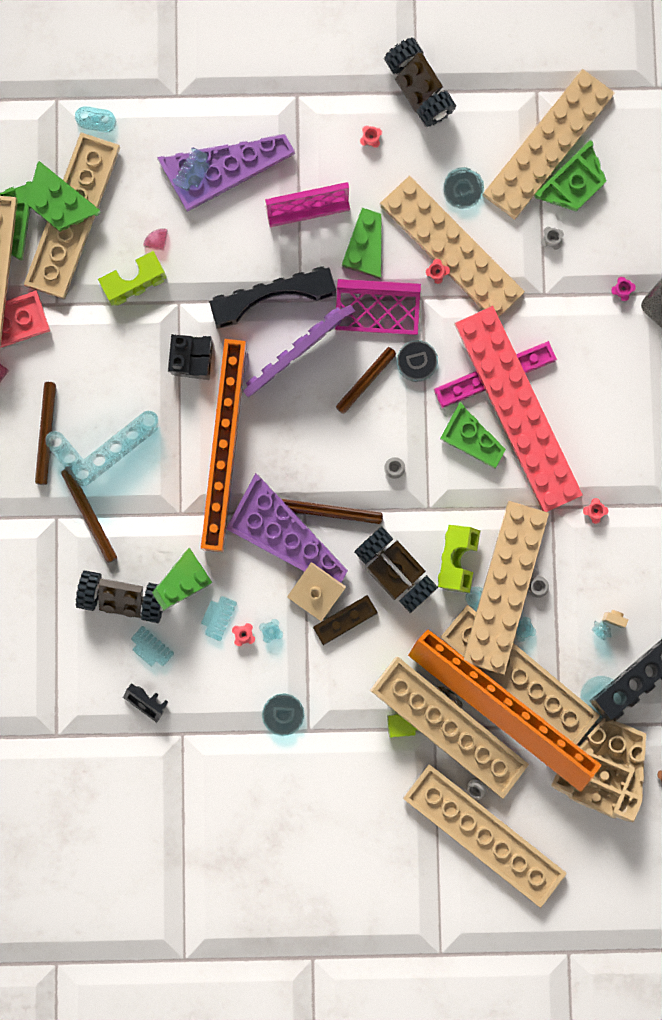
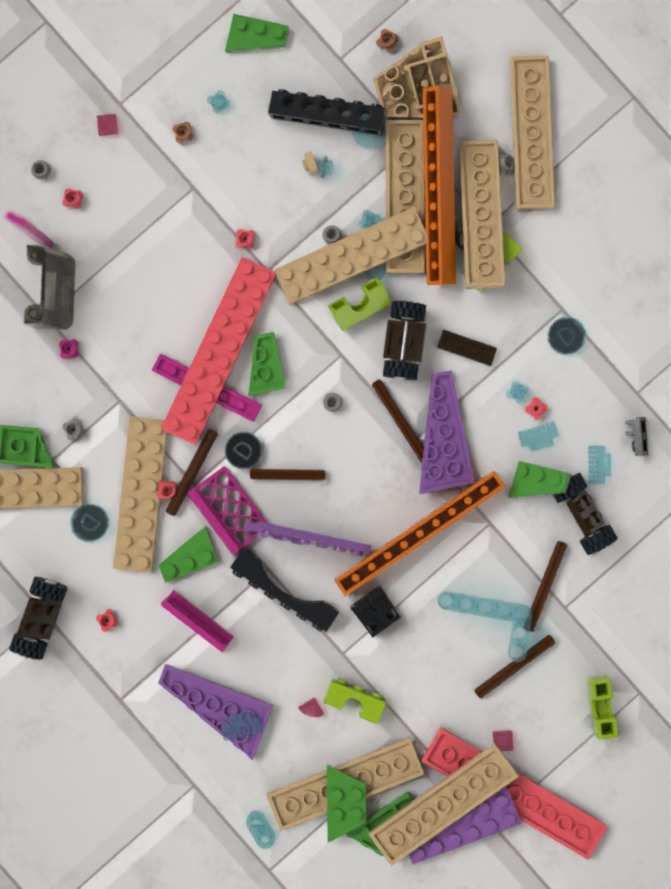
camera: 130 degrees left, 5 degrees up
tan plate [287,562,346,622] -> none
none -> reddish brown axle [166,429,218,516]

